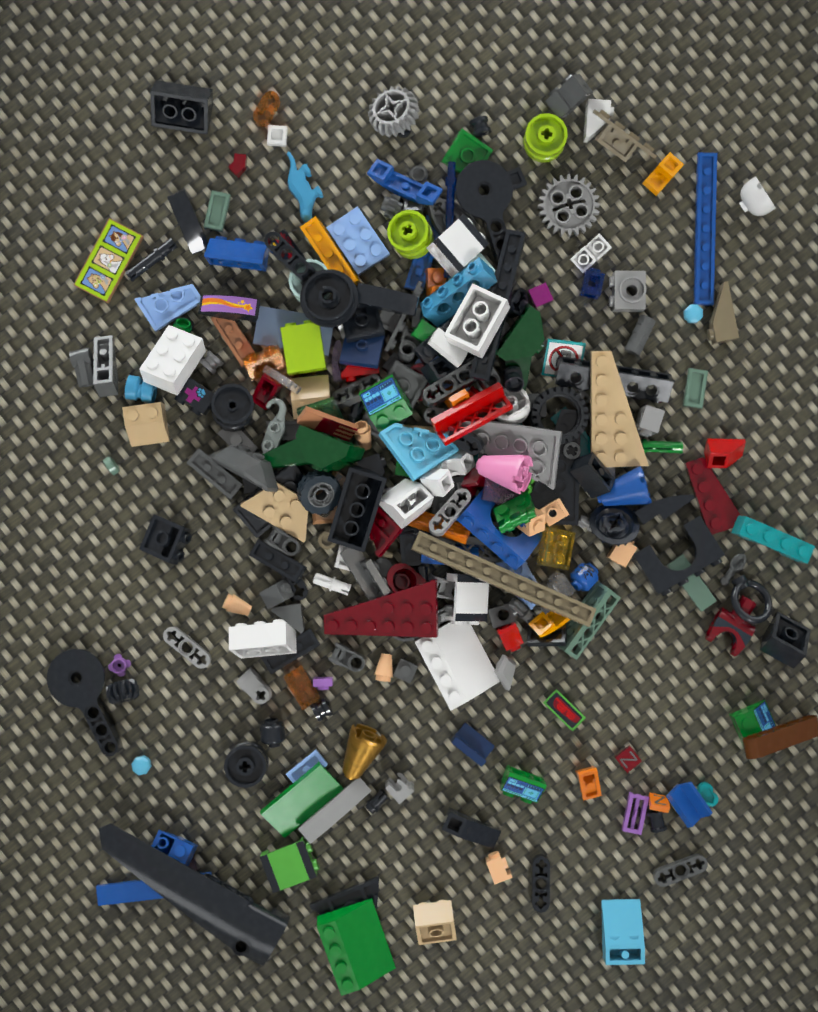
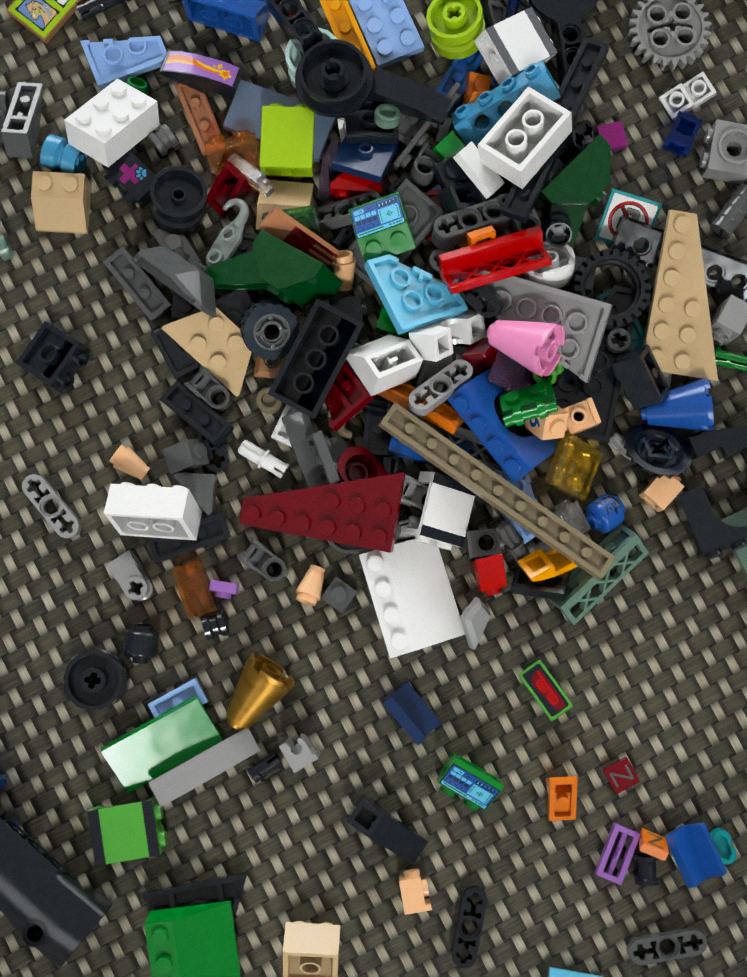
camera: 10 degrees right, 5 degrees down
none -> sand green tile [374,104,401,129]

